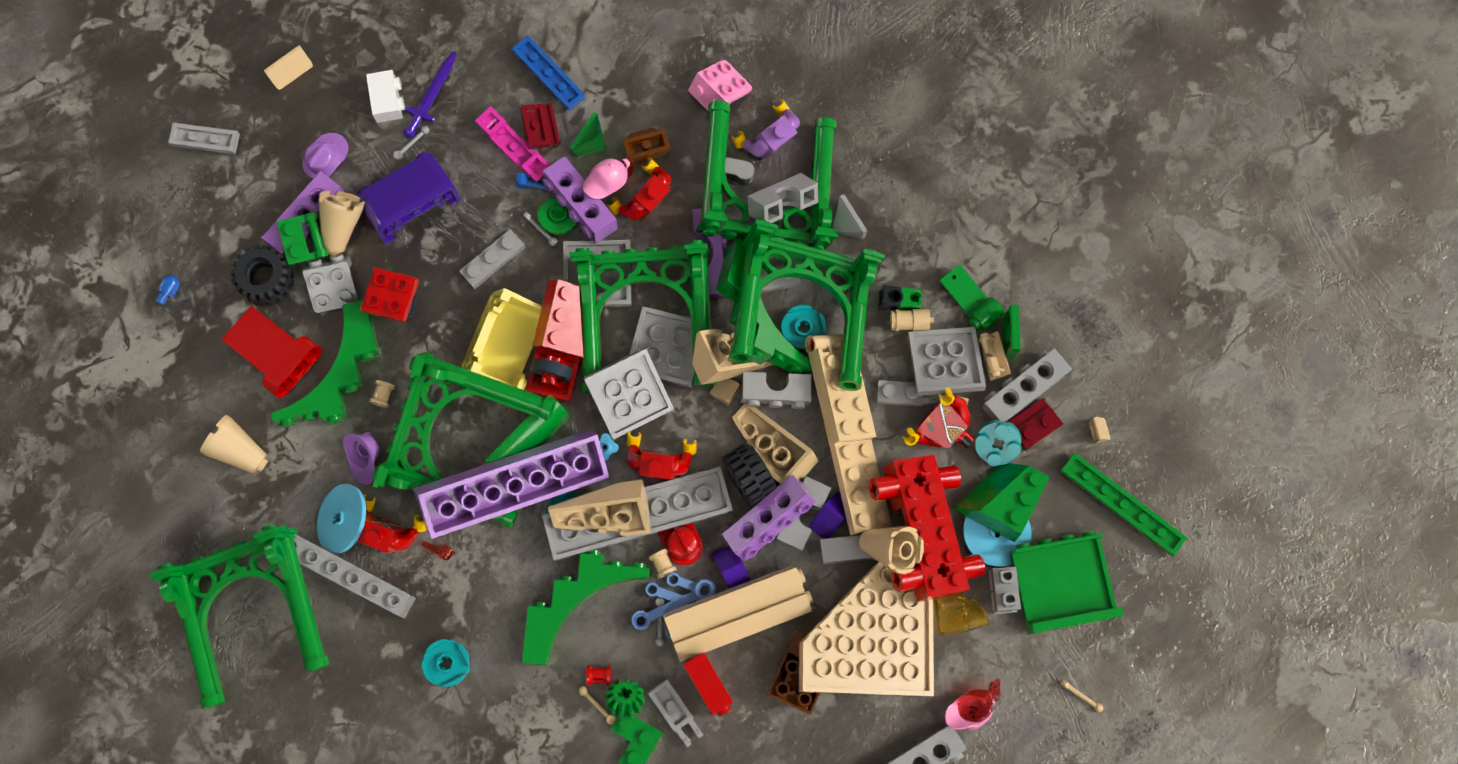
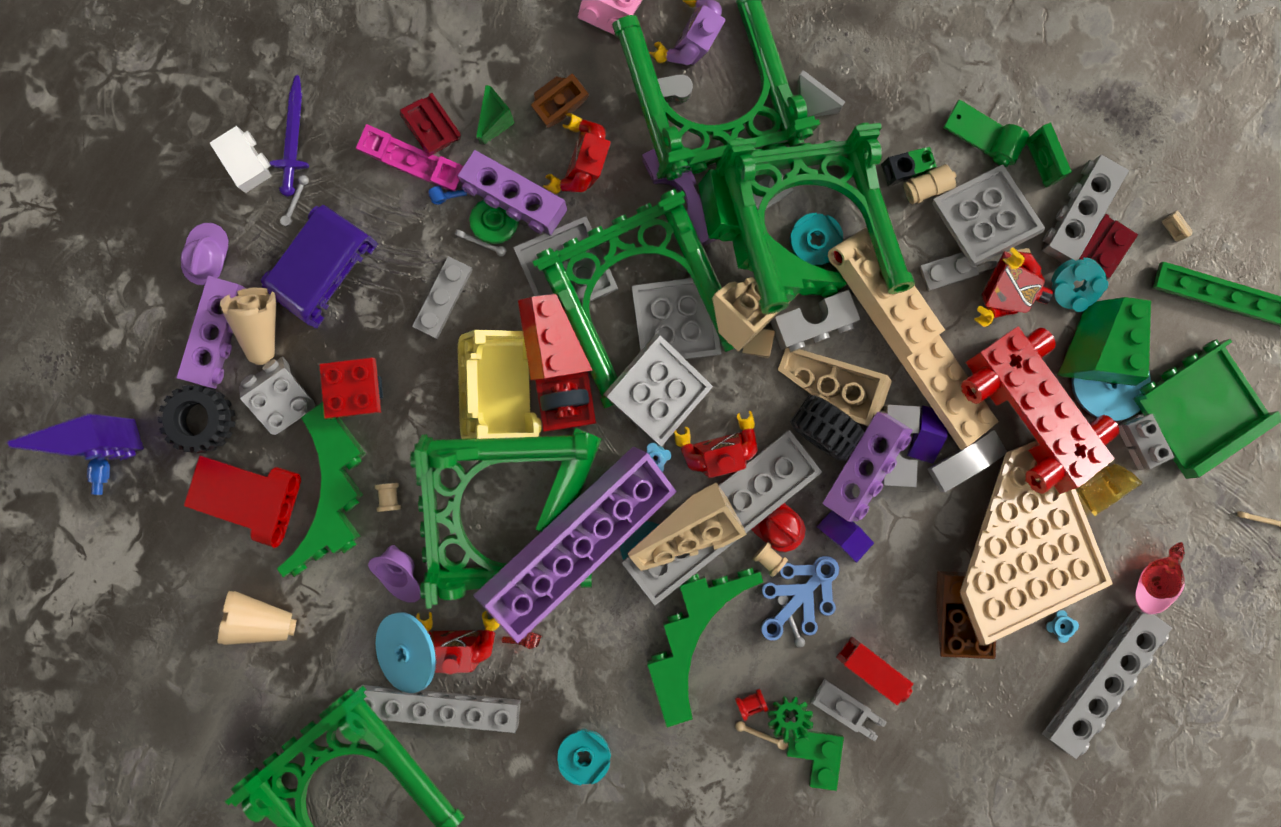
camera: 20 degrees left, 10 degrees up
light grey plate [168,123,240,155] -> none
tan slope [264,45,313,90] -> none
green plate [276,212,329,266] -> none
blue plate [512,35,586,112] -> none
bright pink hair [583,157,635,199] -> none
tan brick [662,565,813,662] -> none
light grey arch [748,173,818,223] -> none
tan cone [859,526,924,574] -> none
tan hinge [978,331,1011,381] -> none
none -> dark purple slope [7,414,144,461]
none -> medium azure plate [1046,610,1079,643]

